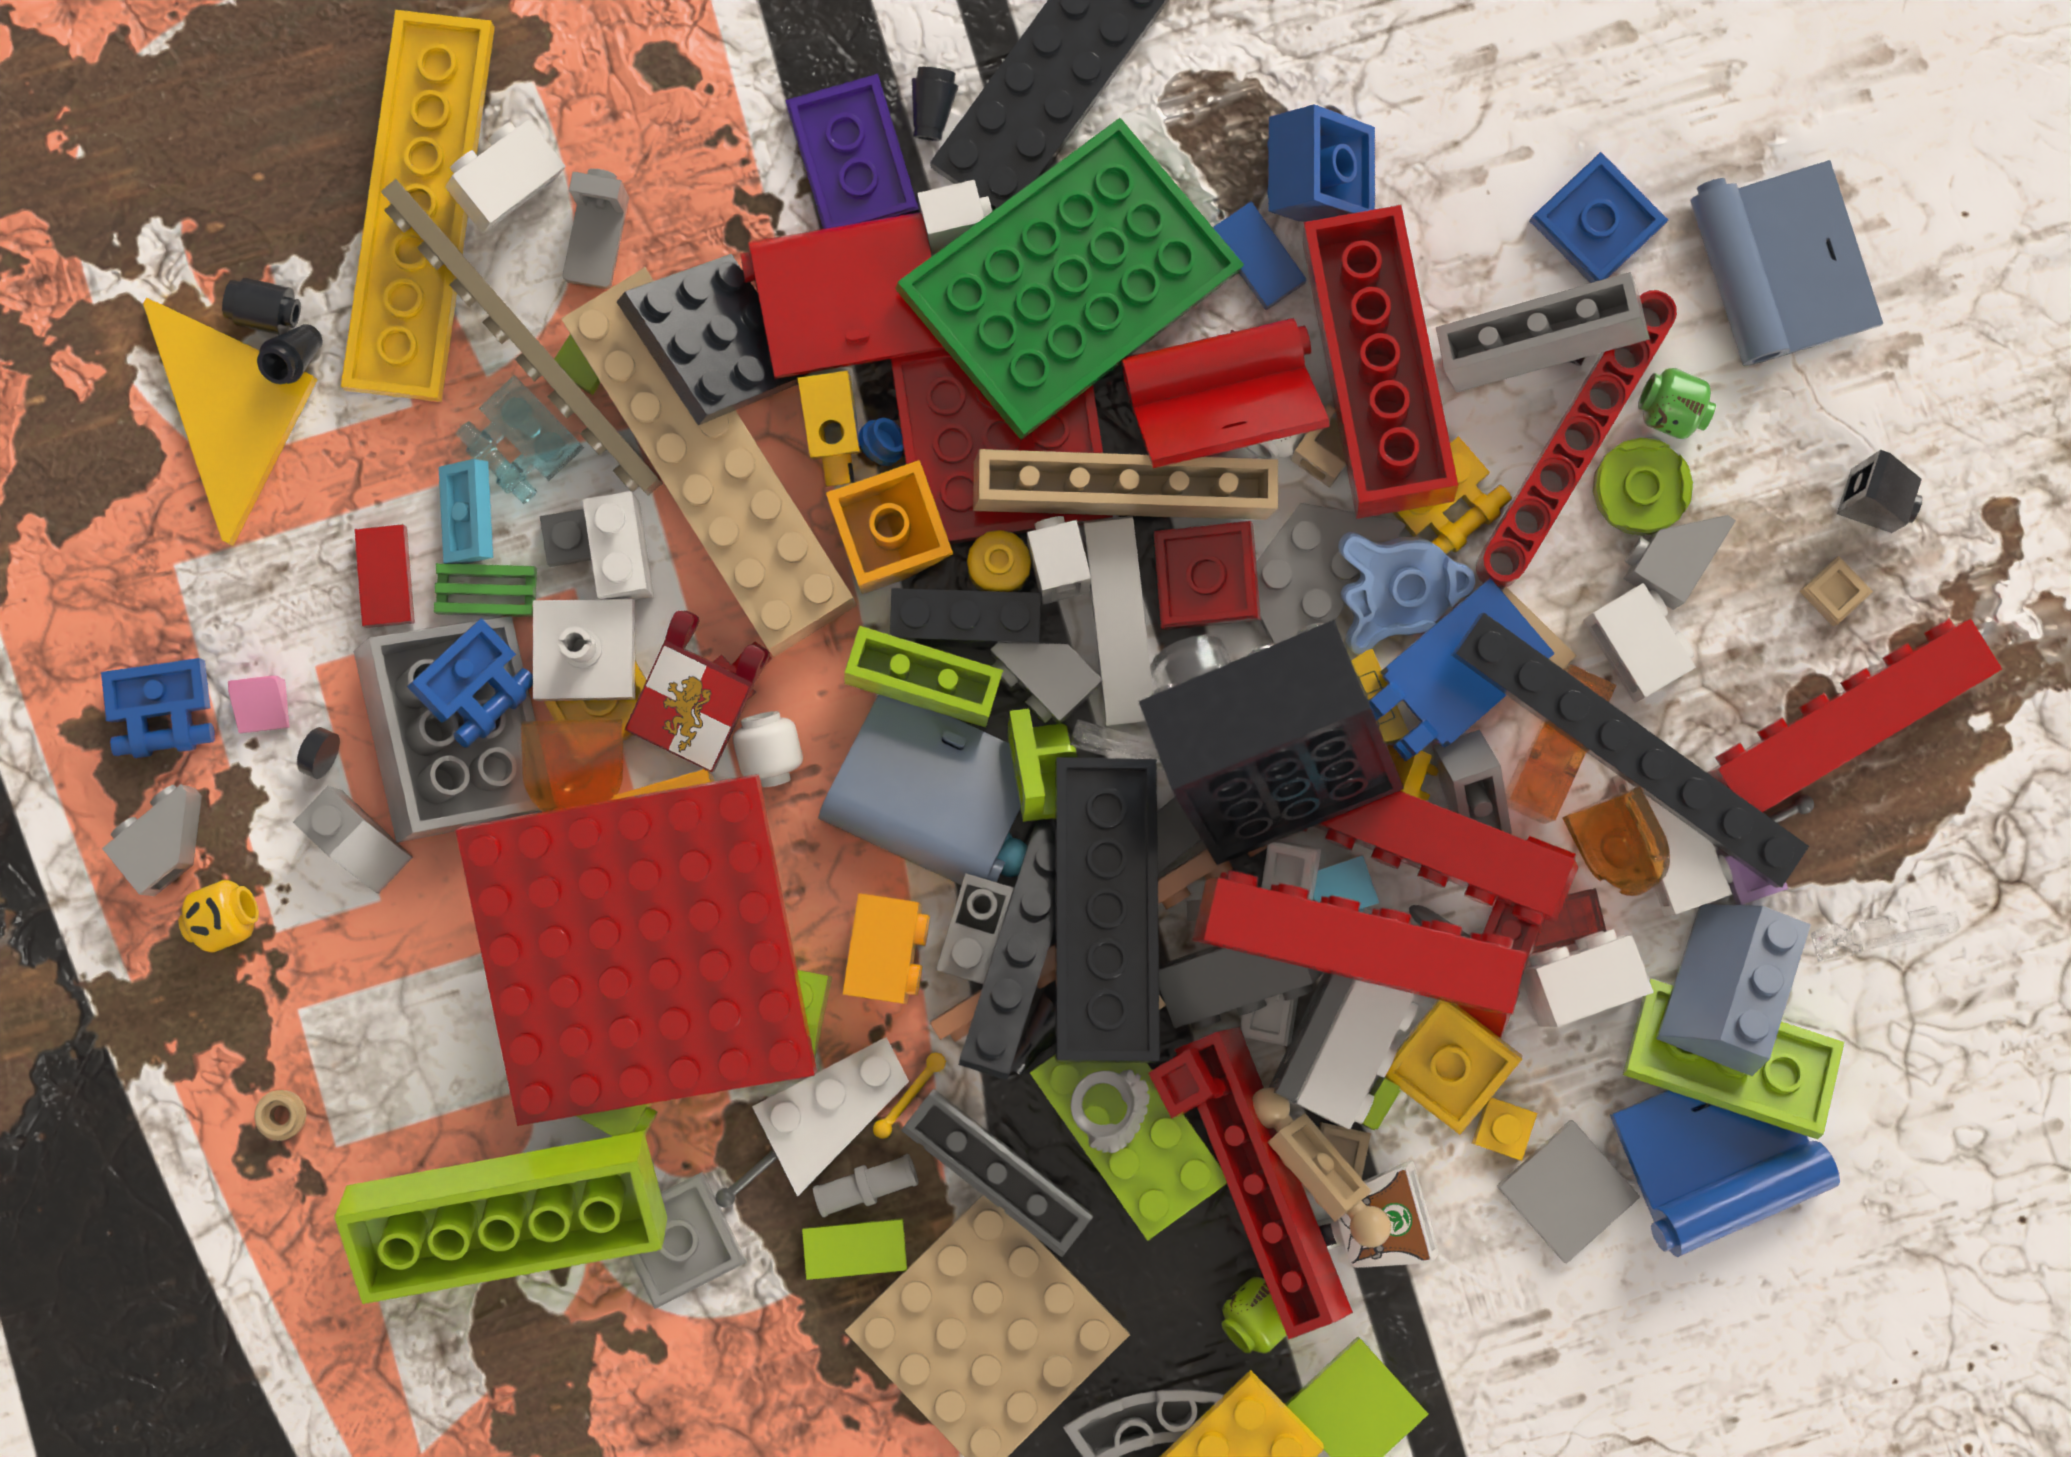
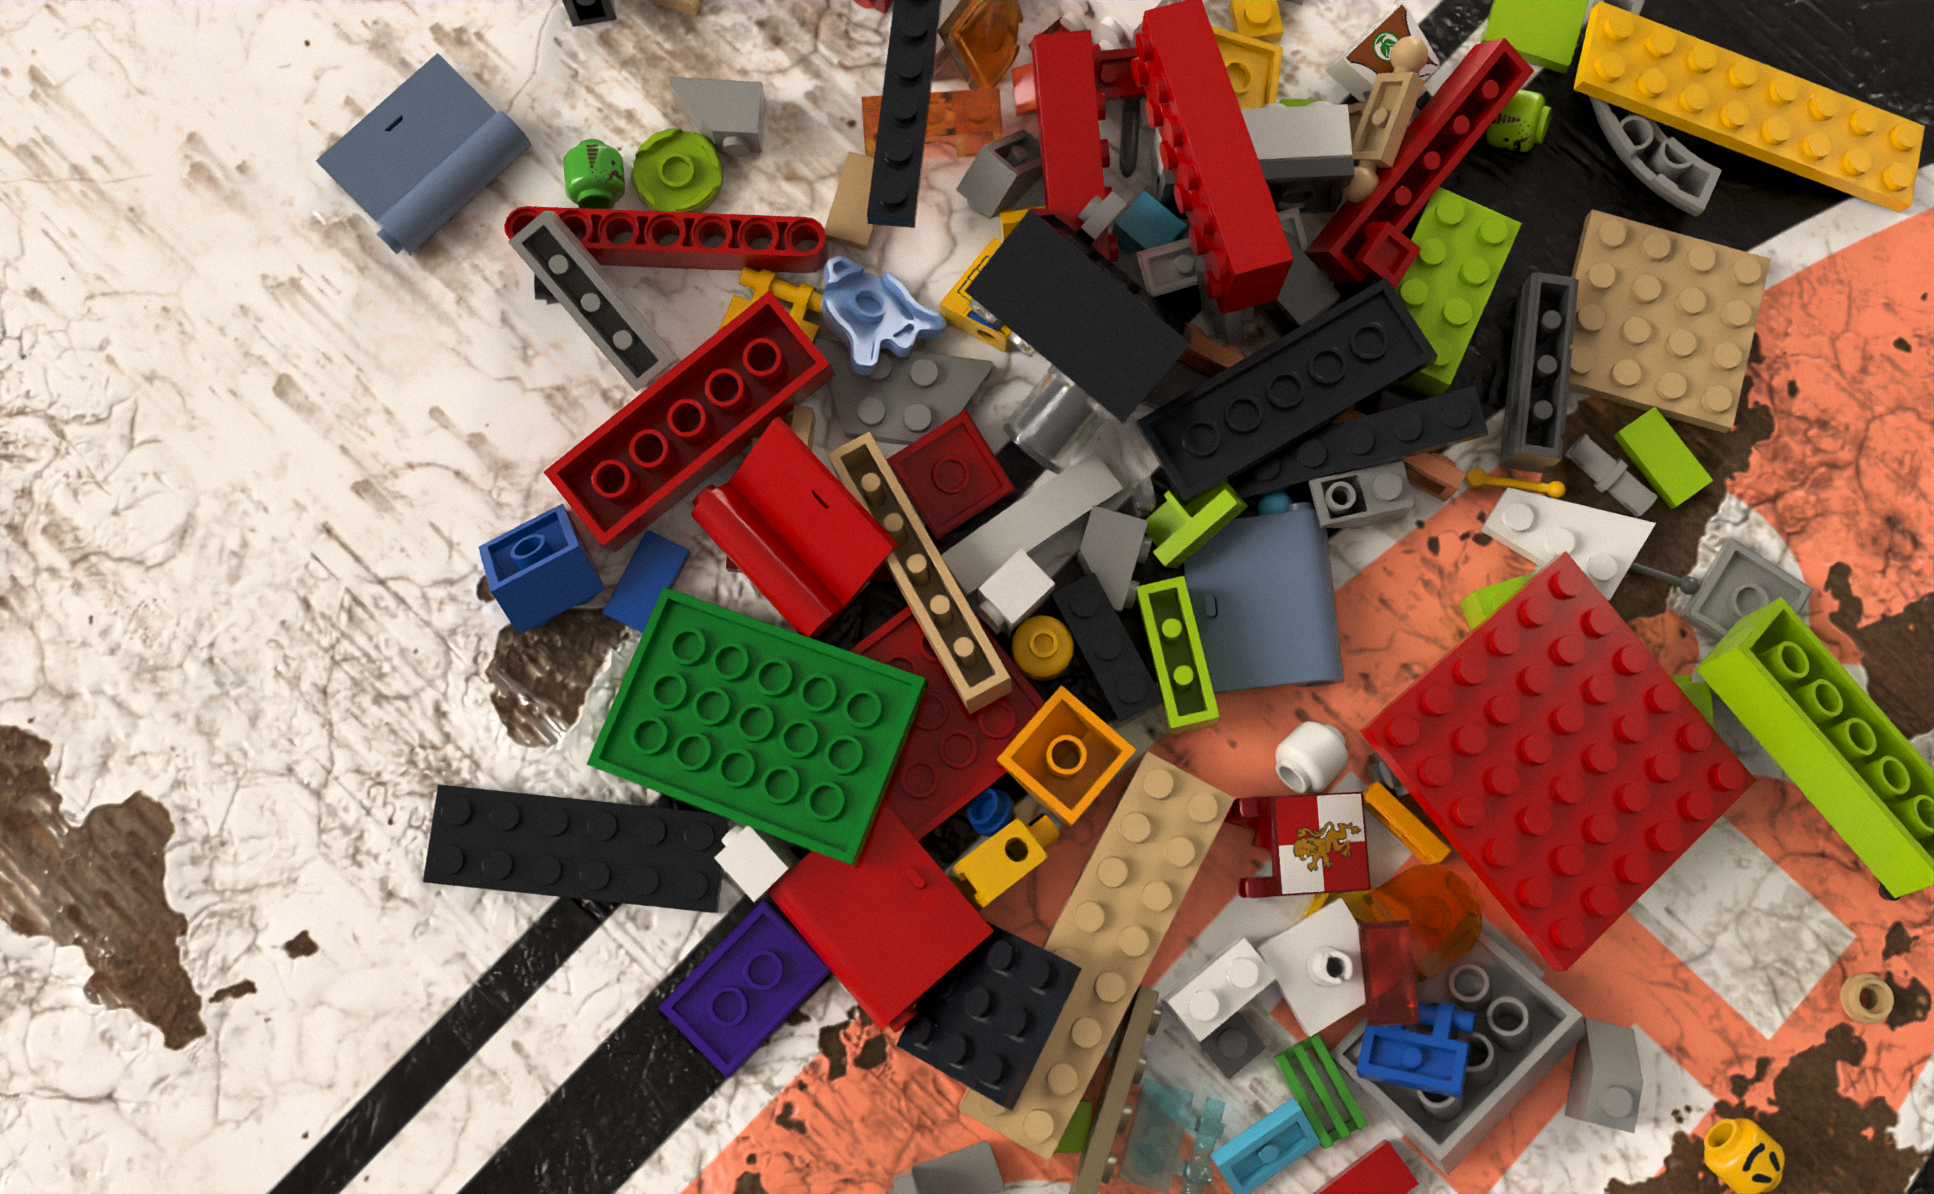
camera: 120 degrees left, 5 degrees down
black tile [297,727,340,779] -> none
light orange brick [842,893,930,1004] -> none
black cone [911,66,959,141] -> none
light grey piece [1071,1069,1150,1153] -> none
blue tile [1368,578,1555,762] -> none
blue tile [1529,152,1668,283] -> none
white brick [1583,583,1696,703] -> none
none -> light grey plate [1076,190,1127,245]
none -> clear red tile [1358,920,1420,1026]

